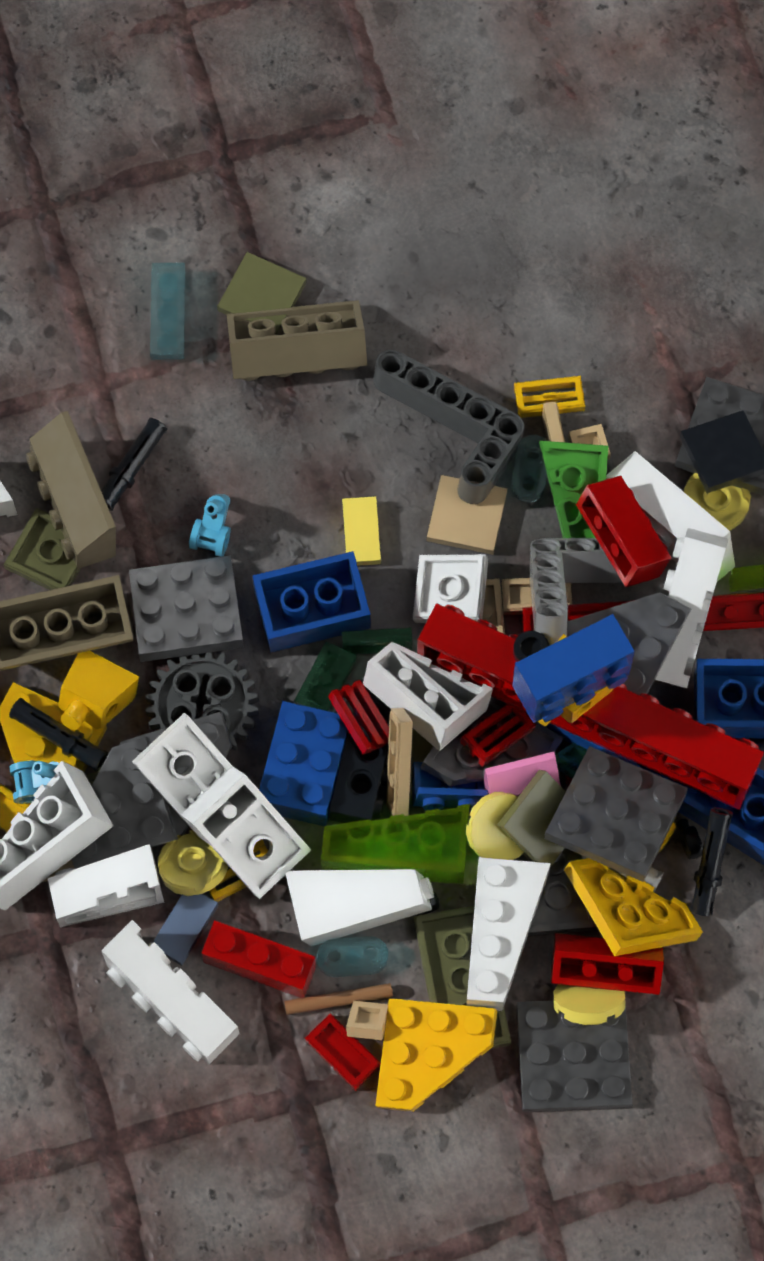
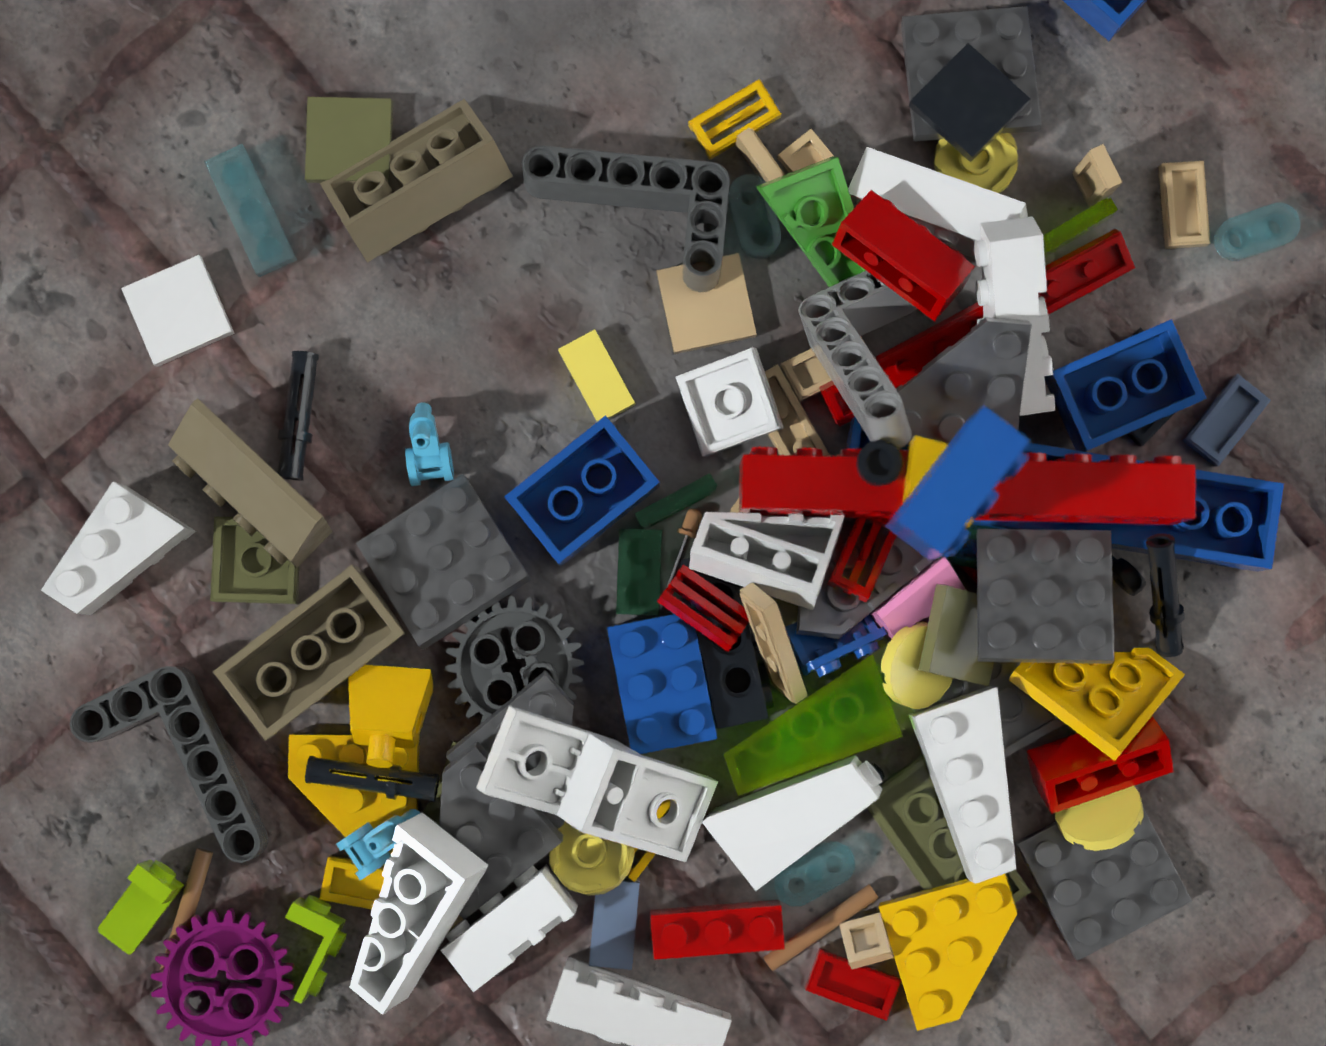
camera: 25 degrees left, 15 degrees up
none -> white tile [121,255,235,367]

